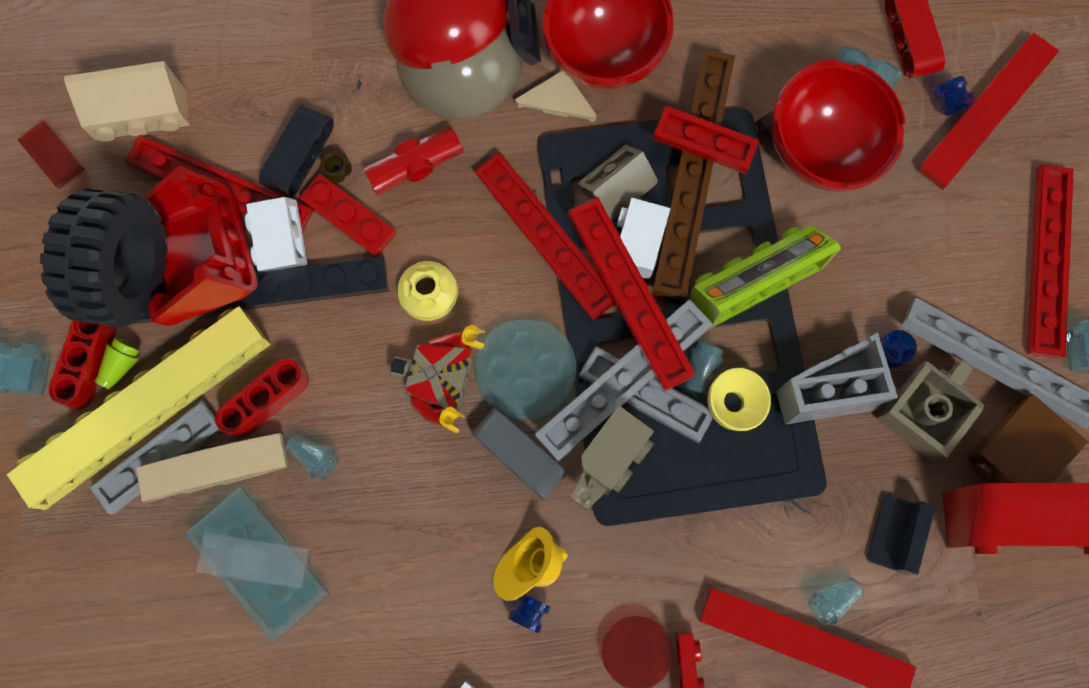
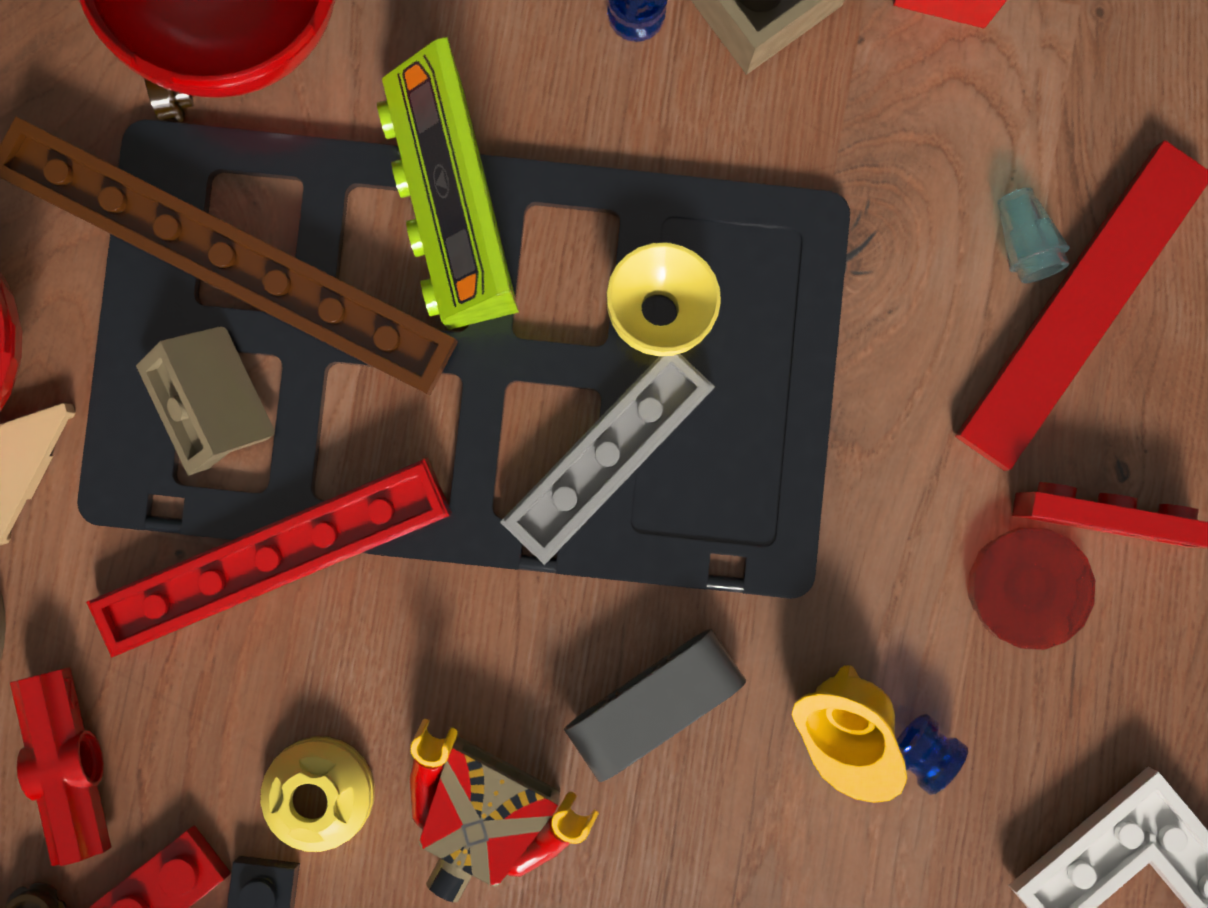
camera: 80 degrees left, 10 degrees up
clear light blue tile [476,320,577,420] -> none
light grey plate [535,299,713,462] -> none
red tile [568,197,696,392] -> none
dark tan hinge [571,406,654,511] -> none
white brick [617,198,671,280] -> none
red plate [653,106,759,174] -> none
clear light blue cone [685,341,724,394] -> none
light grey wedge [776,332,898,424] -> none
black panel [867,495,936,575] -> none

